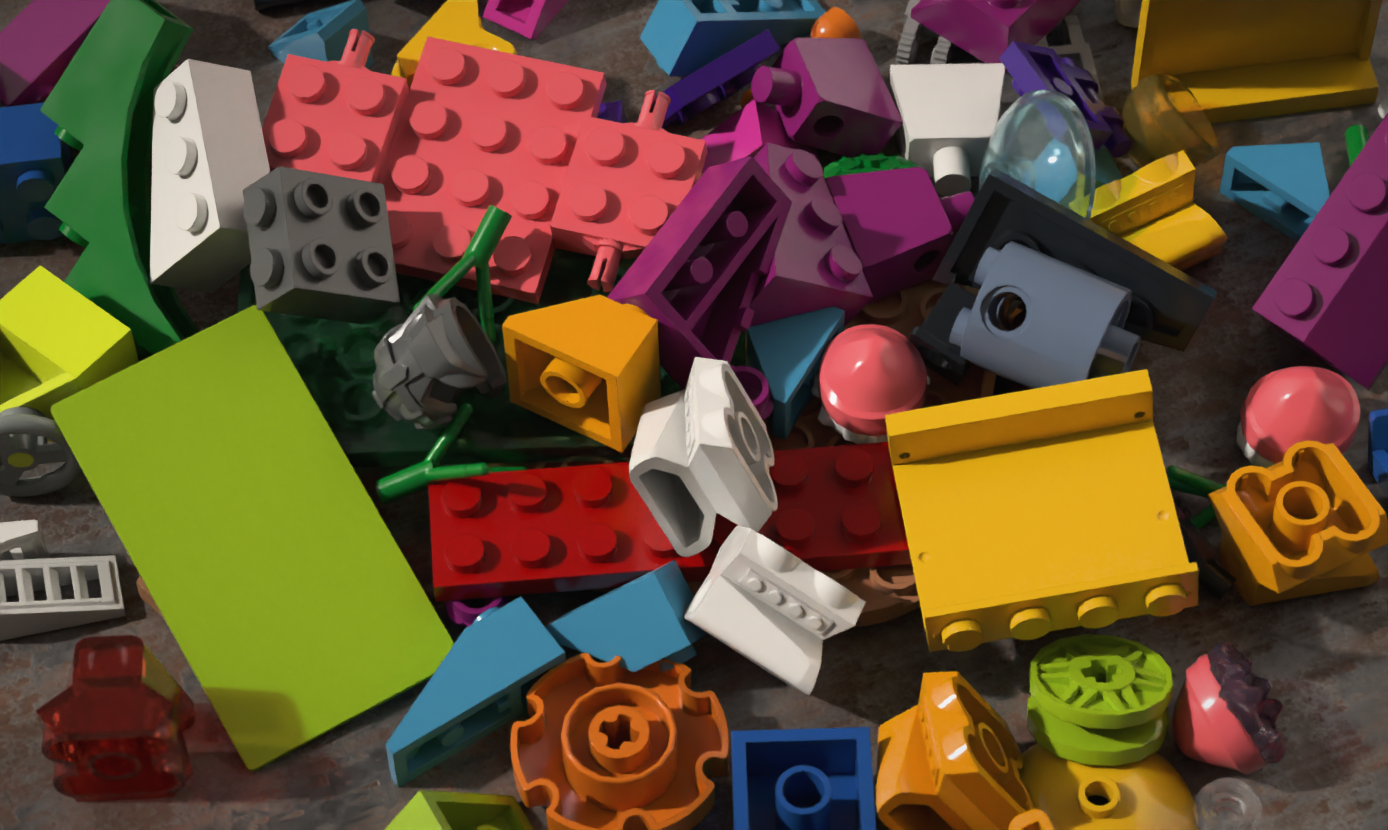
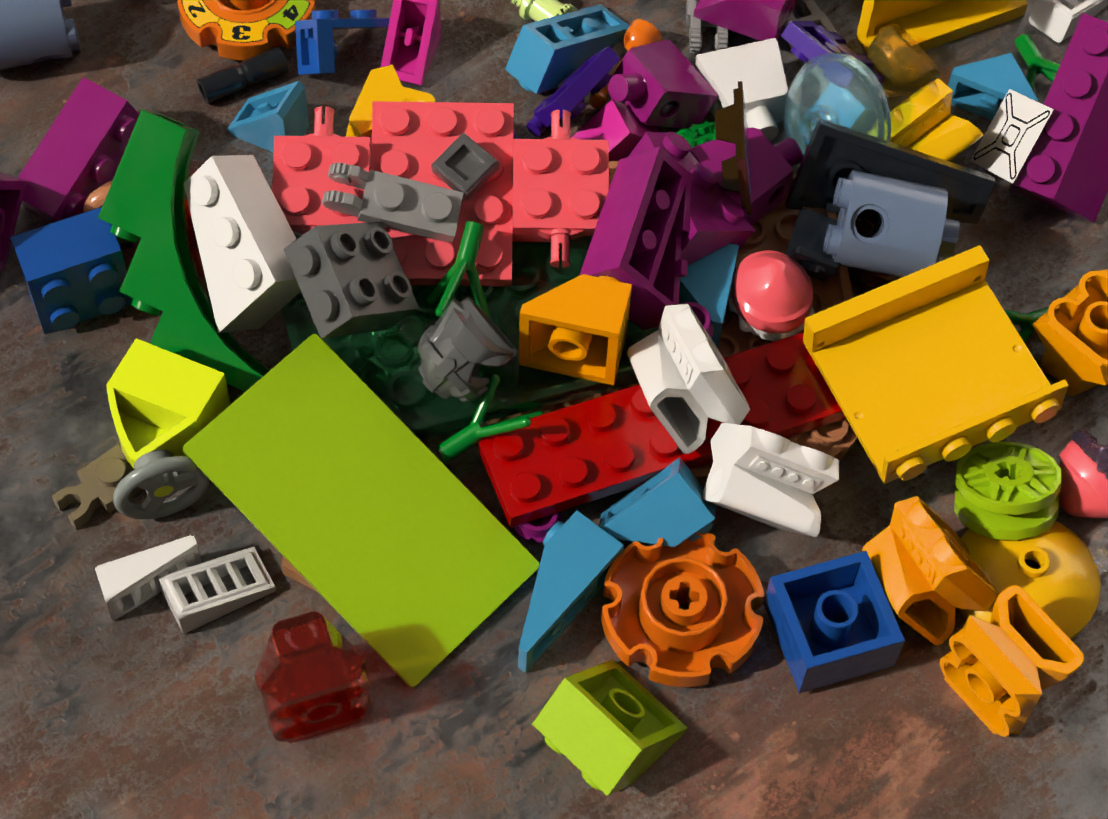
camera: 20 degrees left, 5 degrees up
coral hair [1236,366,1360,468] -> none
none -> light grey hinge [322,162,464,242]
none -> flat silver tile [431,132,499,201]
none -> dark brown piece [715,81,752,215]
none -> white sticker [970,89,1054,184]

